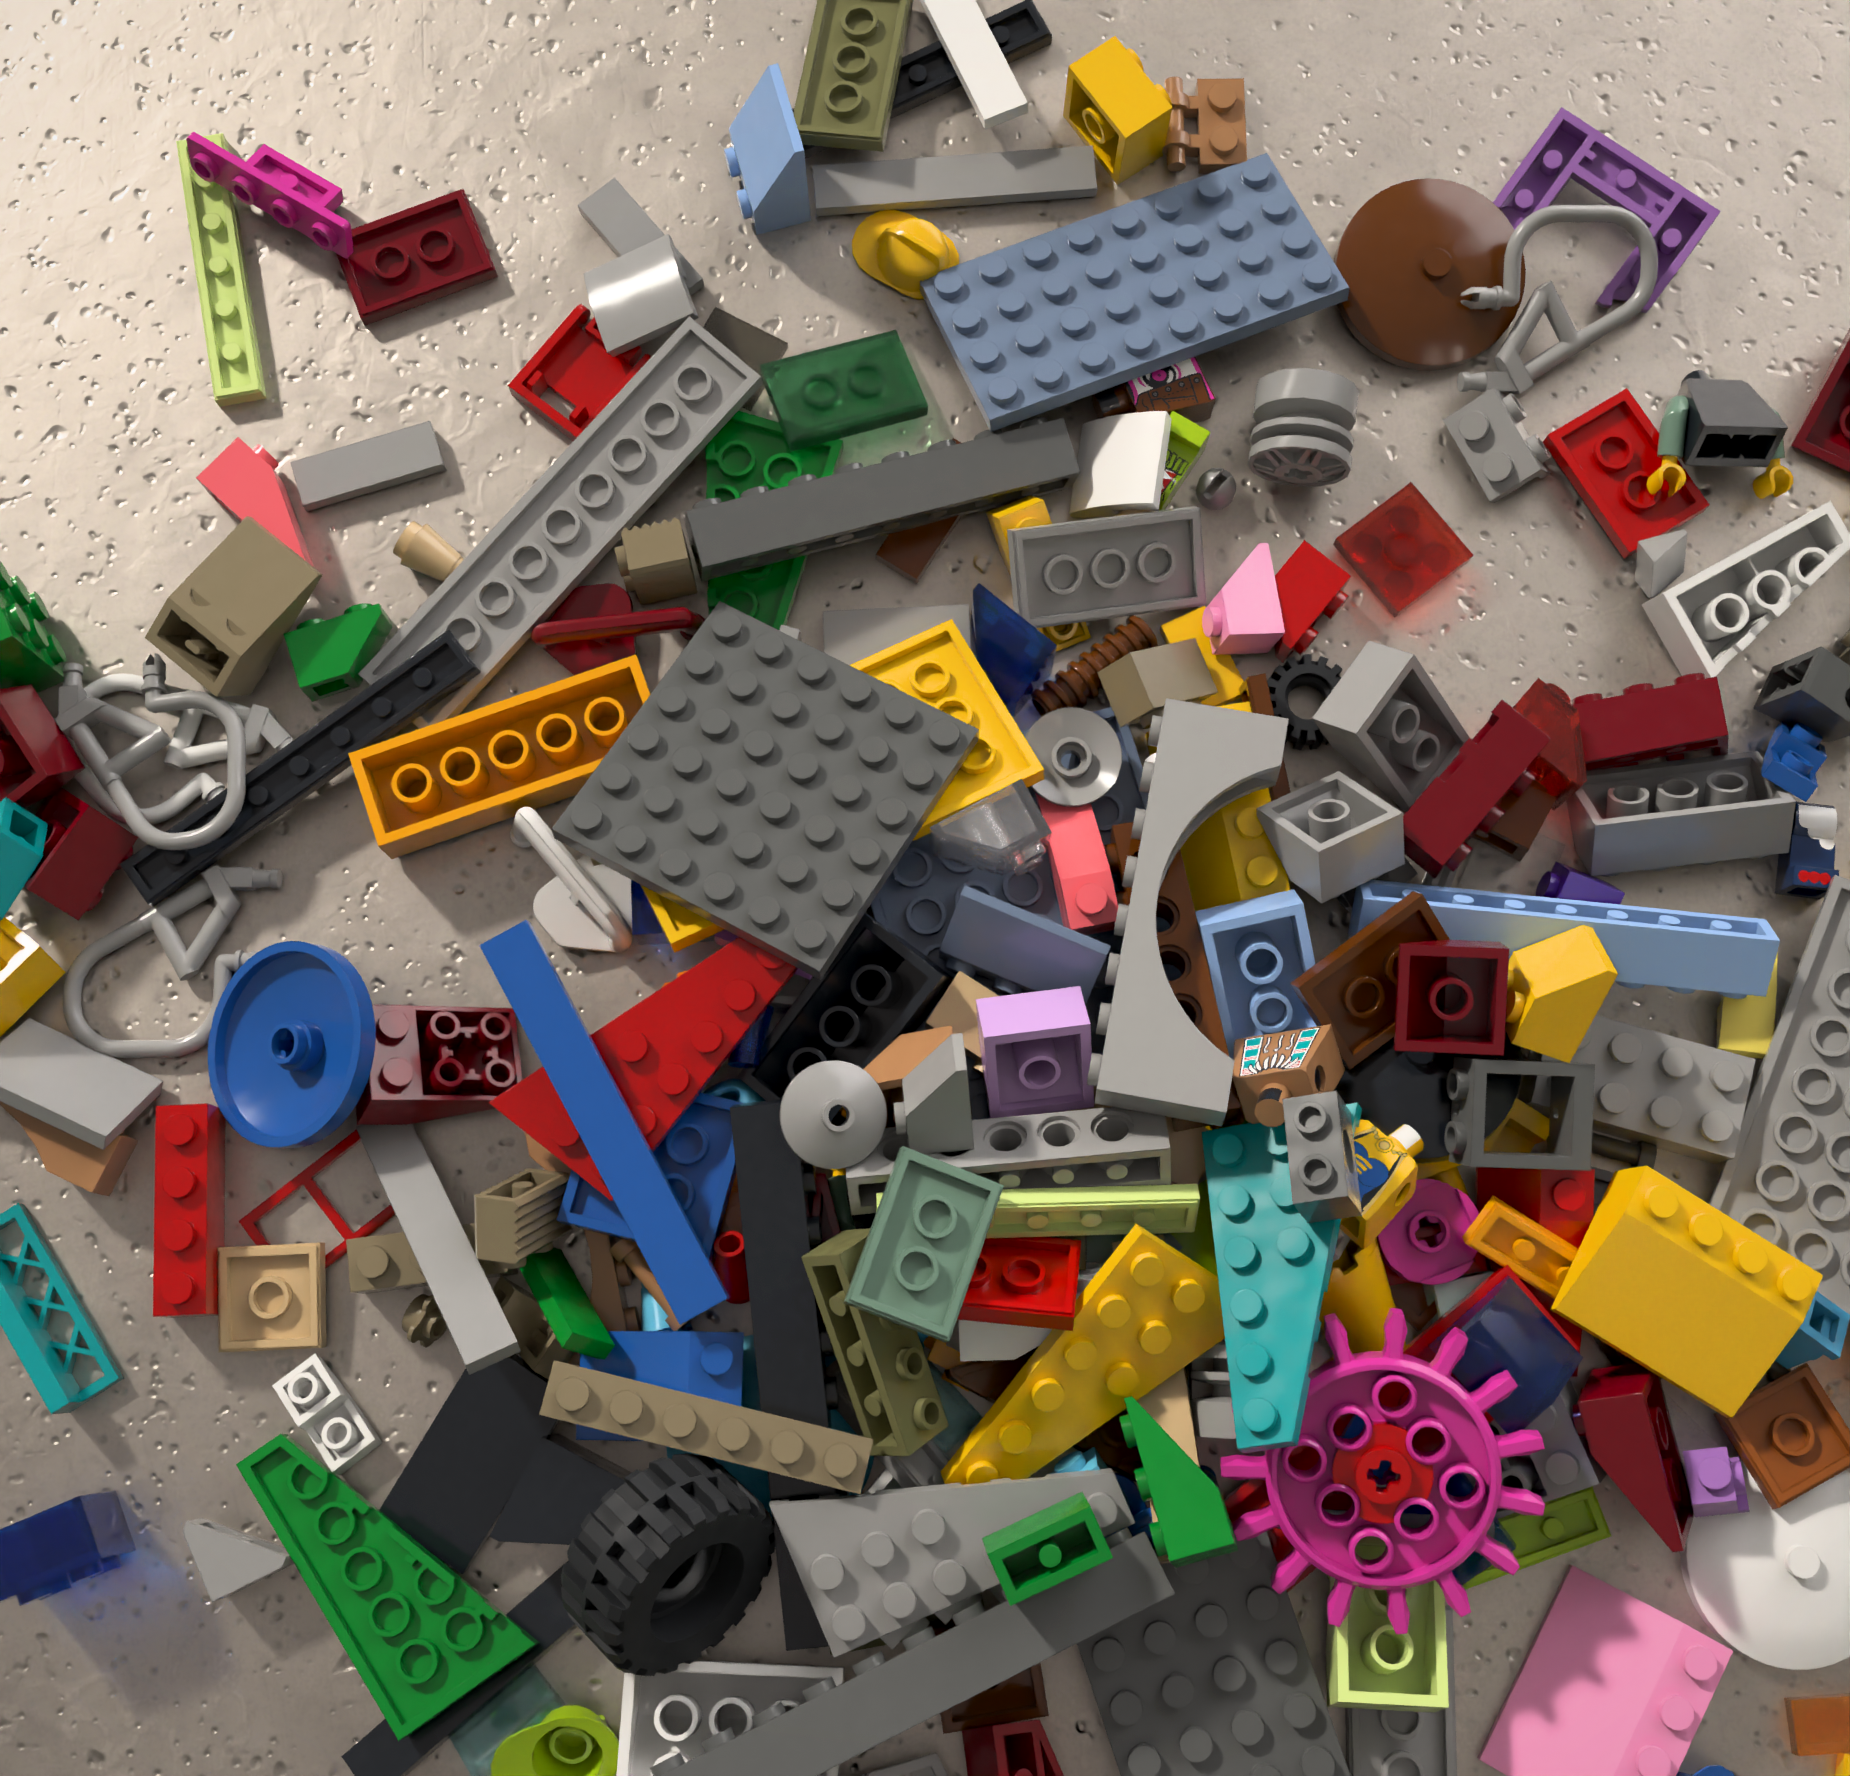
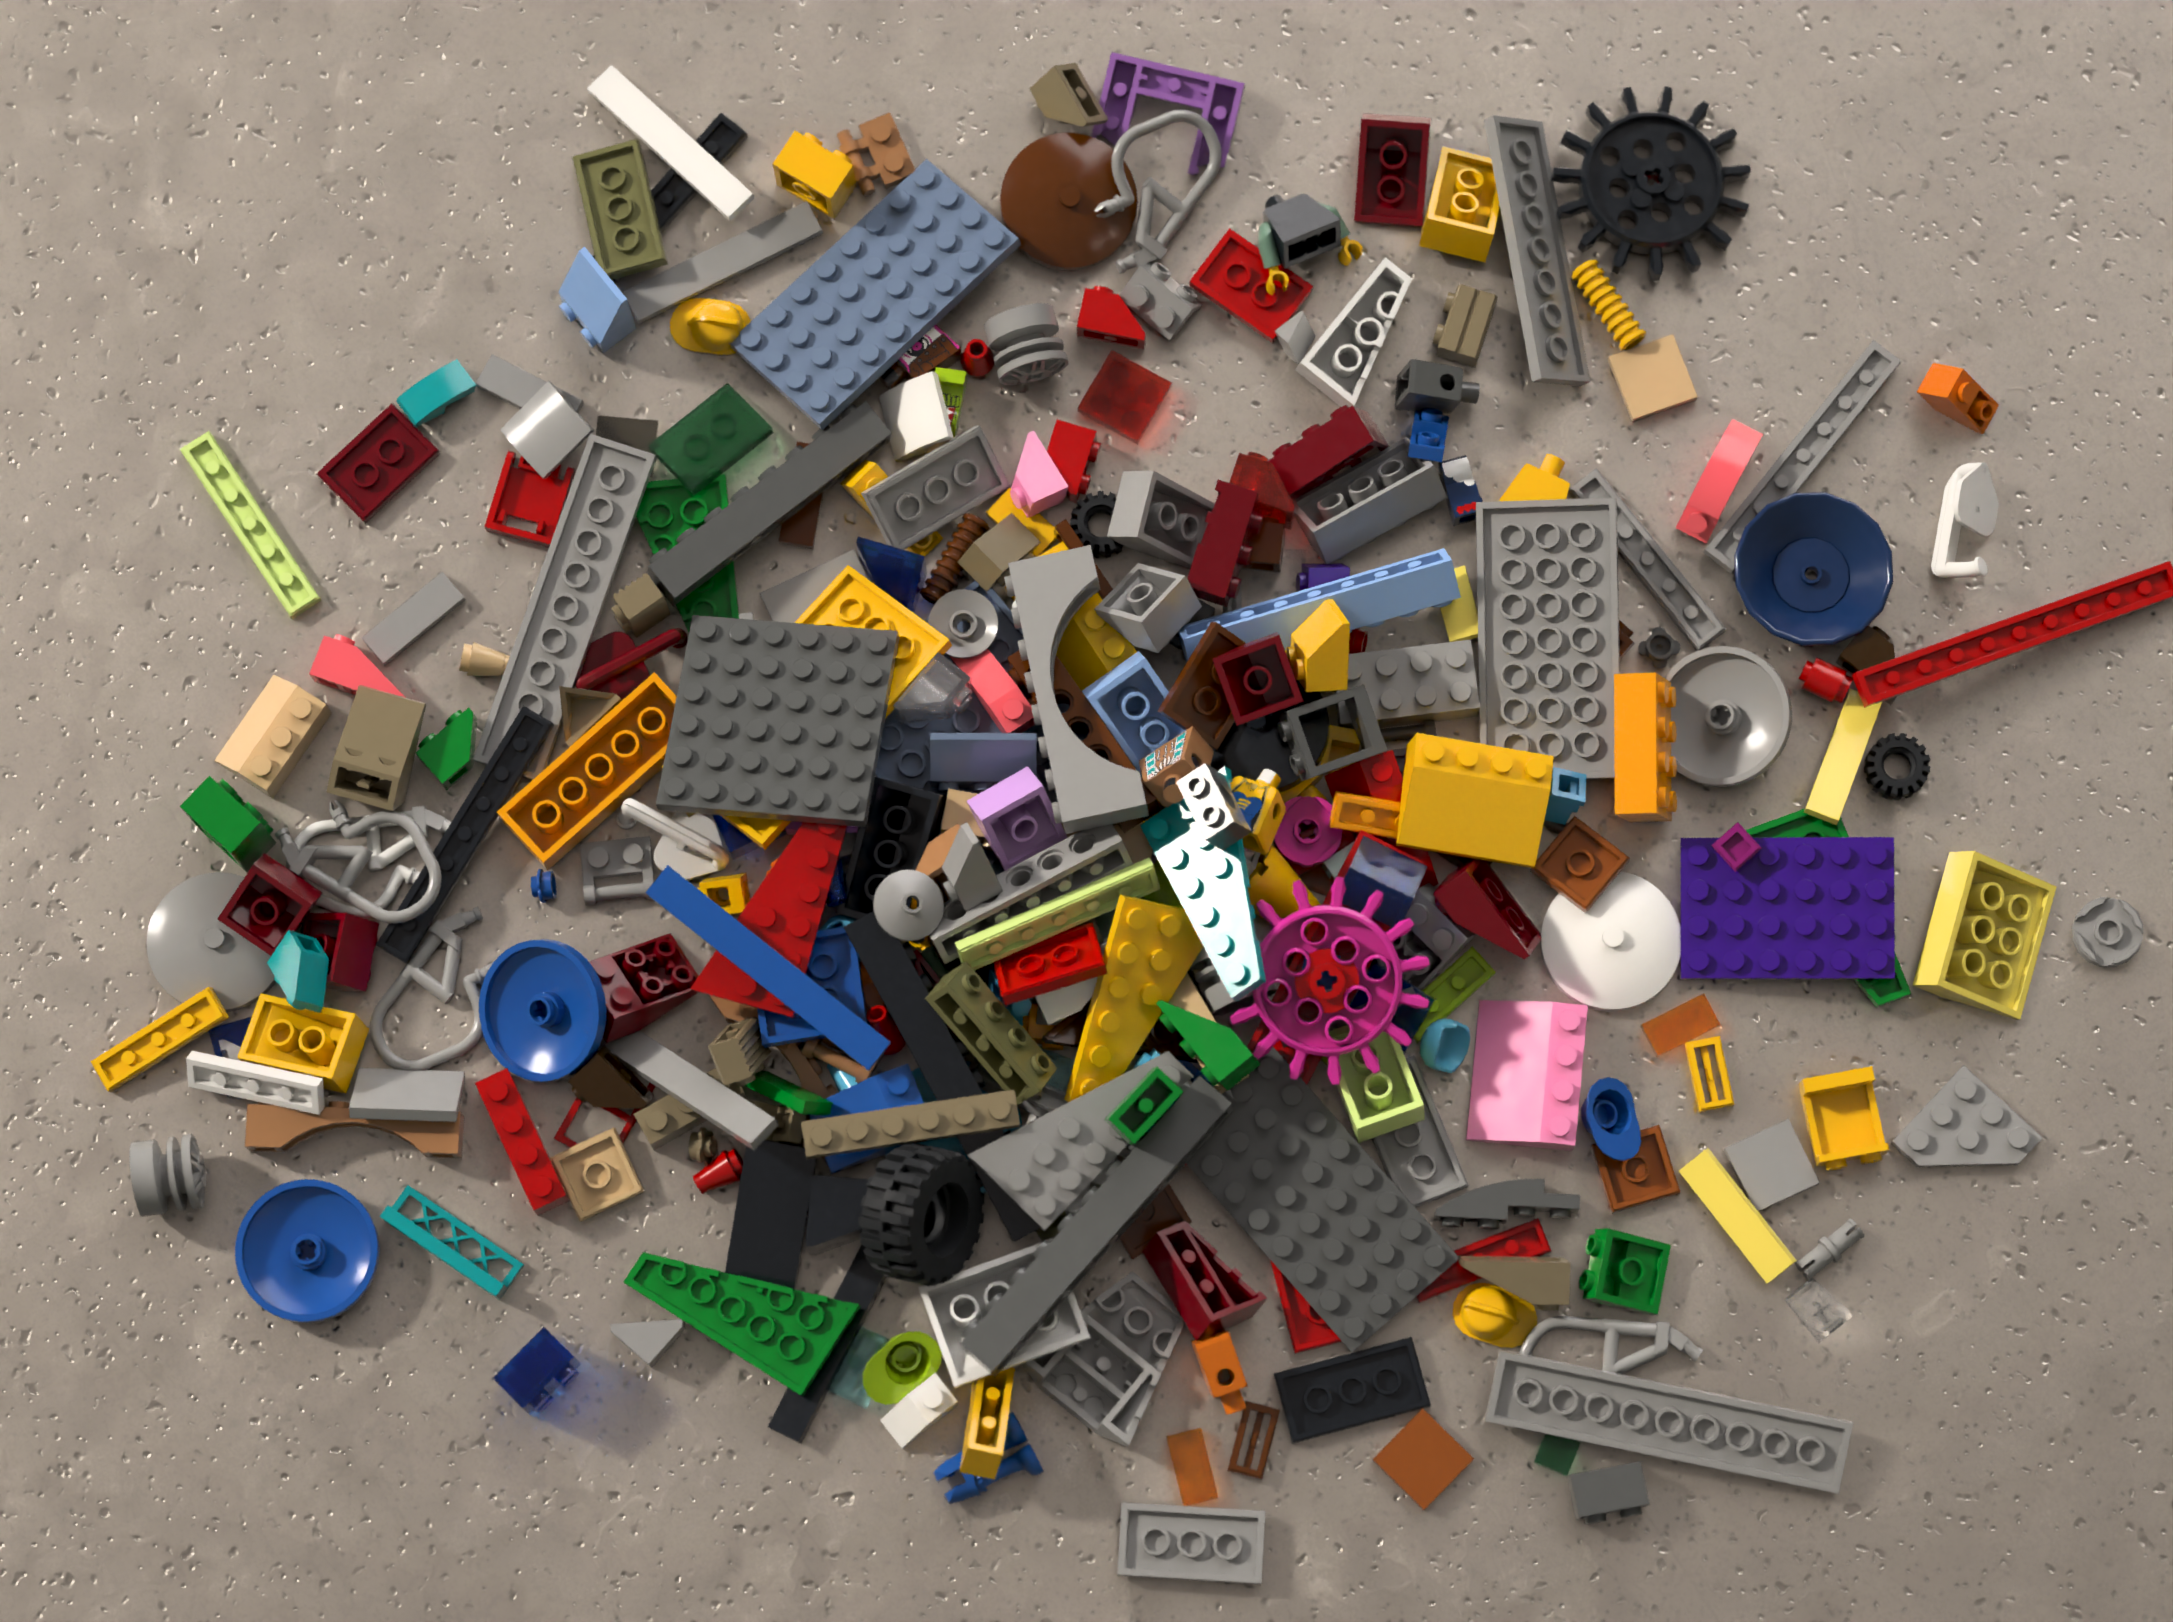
camera: 20 degrees left, 0 degrees up
dark pink bracket [186,132,354,259] -> none
white slope [272,1353,382,1475] -> none
sand green tile [843,1146,1004,1342] -> none
light grey hinge [1196,468,1236,510] -> none
medium lavender brick [1682,1447,1750,1517] -> none
none -> tan slope [214,675,332,799]
none -> teal slope [396,359,476,427]
none -> blue plate [531,869,557,903]
none -> dark tan slope [559,686,622,747]
none -> dark brown slope [568,1045,654,1109]
none -> light grey plate [580,836,655,906]
none -> red cone [693,1149,744,1194]
none -> yellow brick [697,872,751,914]
none -> red cone [960,339,995,376]
none -> dark tan slope [1029,63,1108,127]
none -> red slope [1077,286,1146,350]
none -> medium azure hair [1420,1018,1470,1073]

